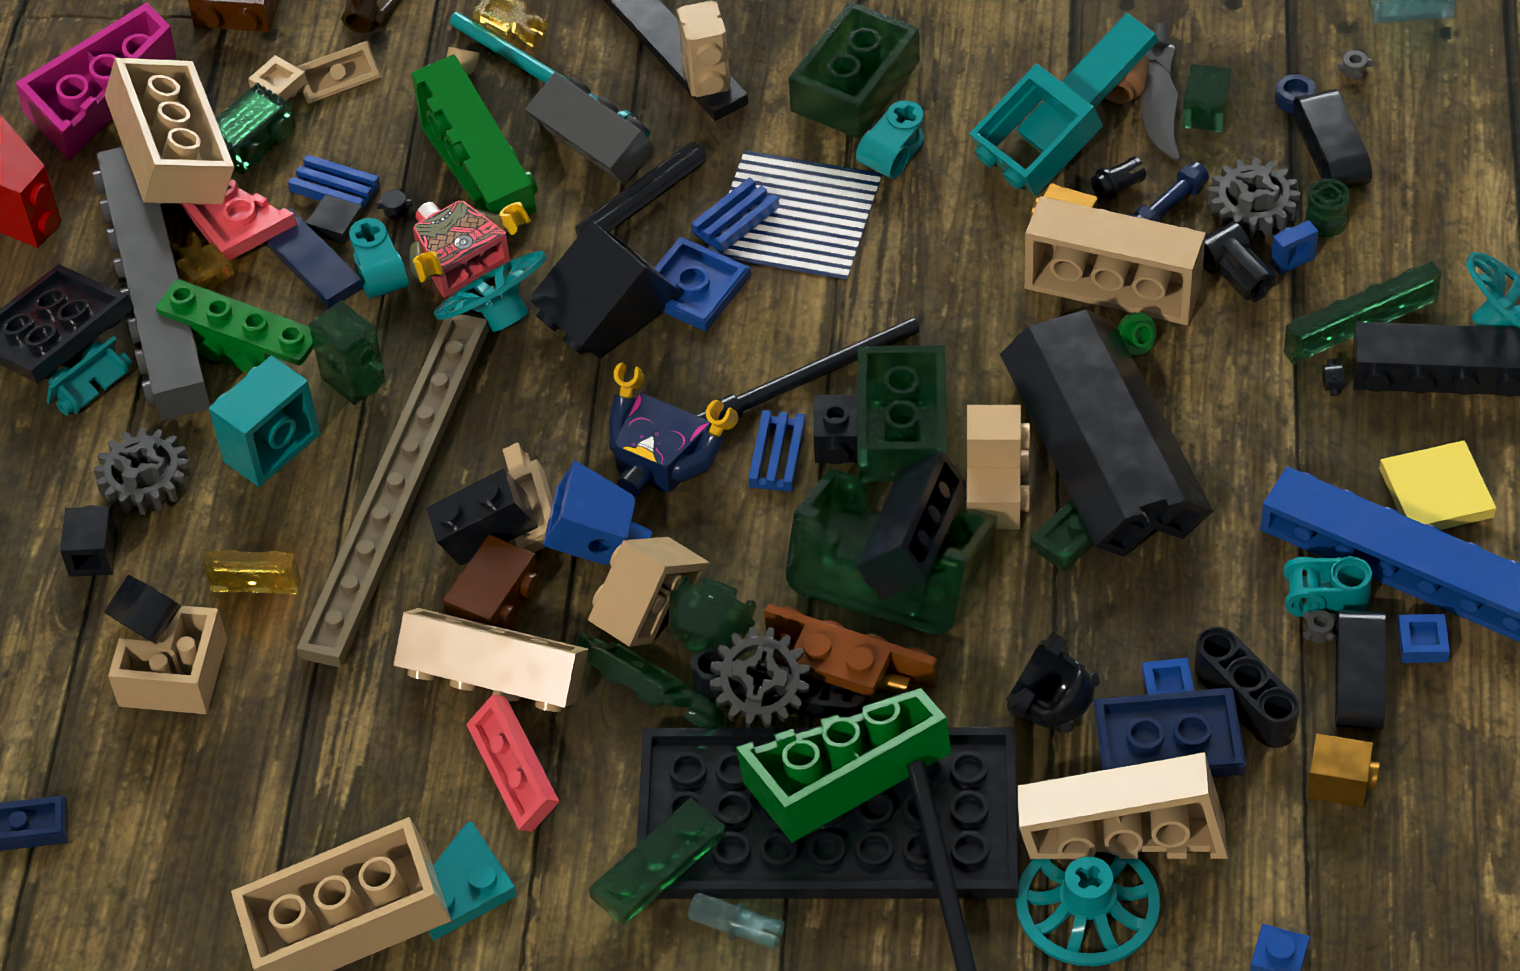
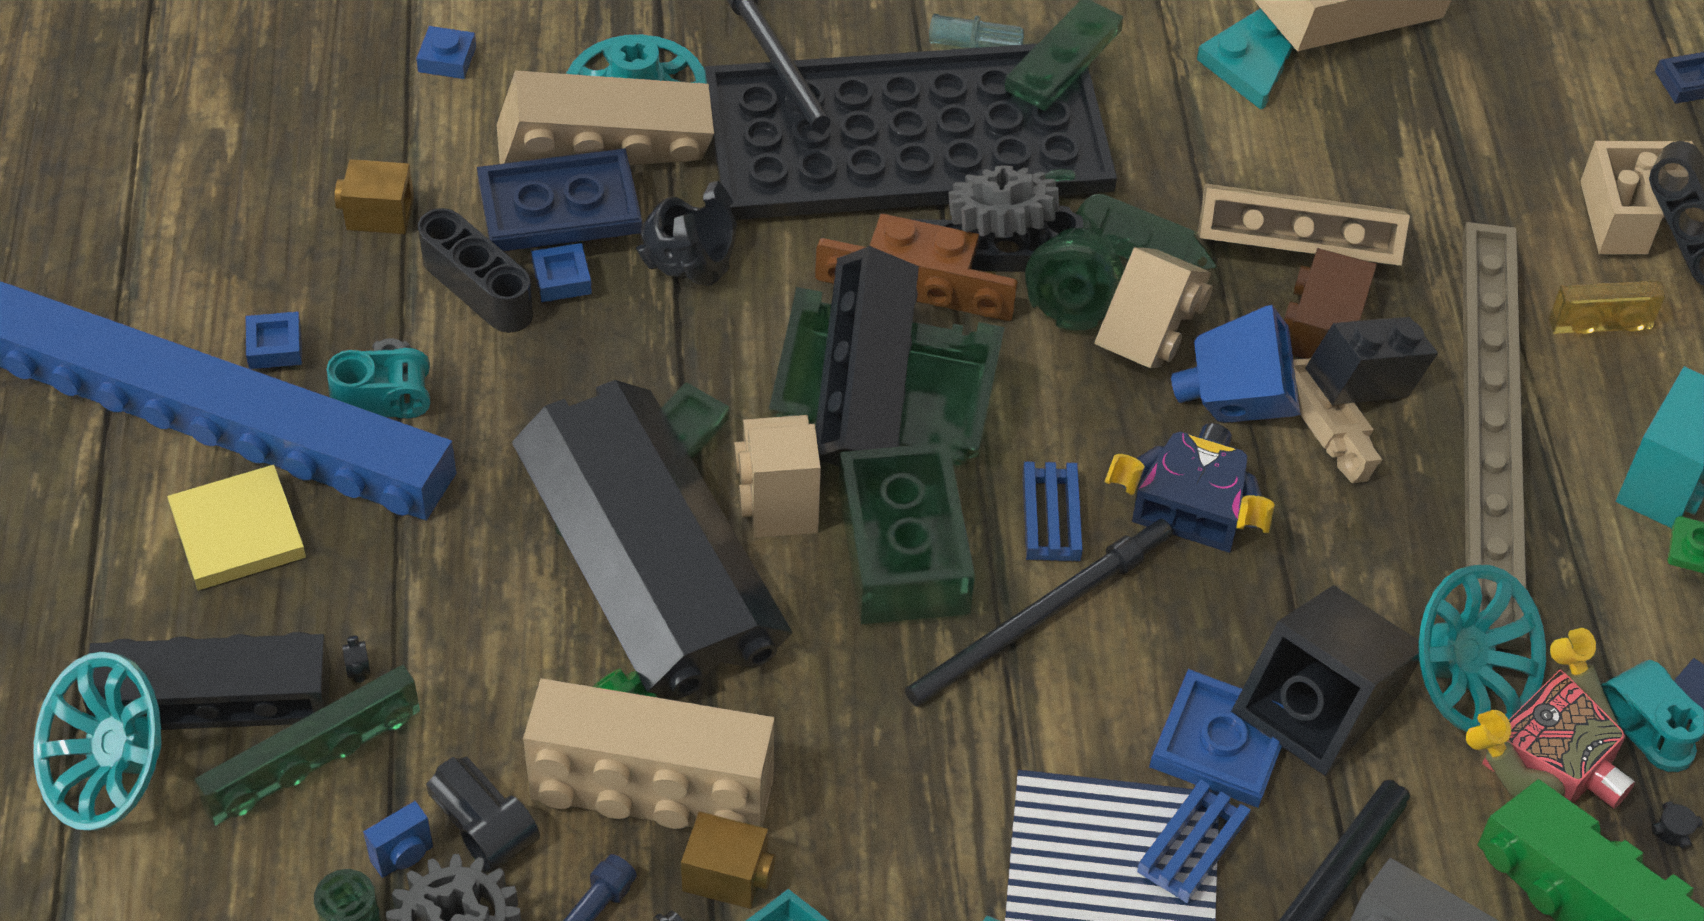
camera: 165 degrees right, 0 degrees up
clear green brick [309,300,386,406] -> none
coral plate [466,694,560,832] -> none
green wedge [736,688,951,843] -> none
black brick [813,395,859,465] -> none
black beam [1335,610,1386,730] -> none

